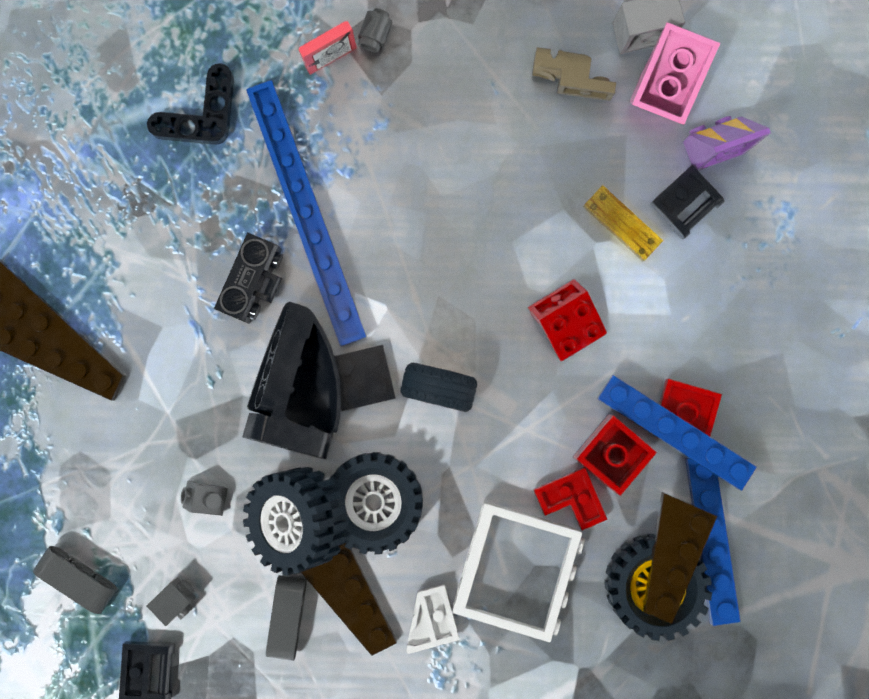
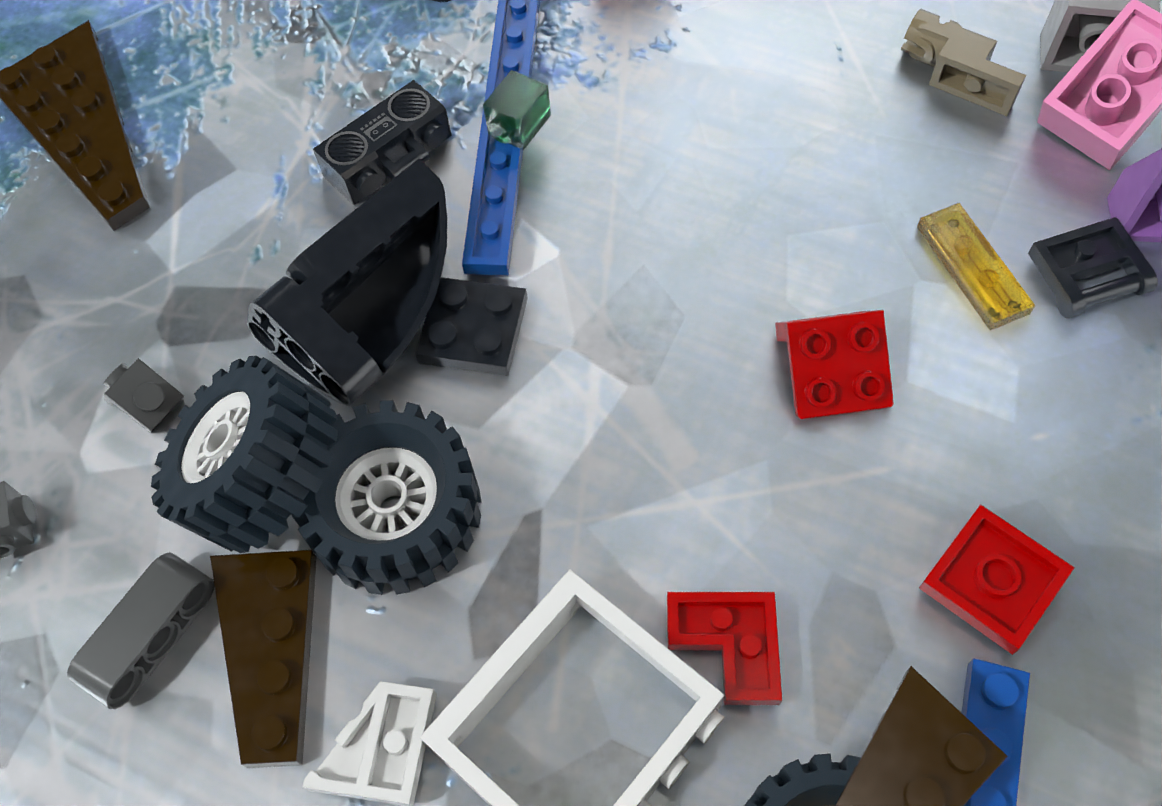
camera: 25 degrees right, 25 degrees down
black wheel [400,362,477,412] -> none
red brick [573,415,657,496] -> none
blue plate [597,375,757,491] -> none
none -> clear green brick [483,70,551,150]

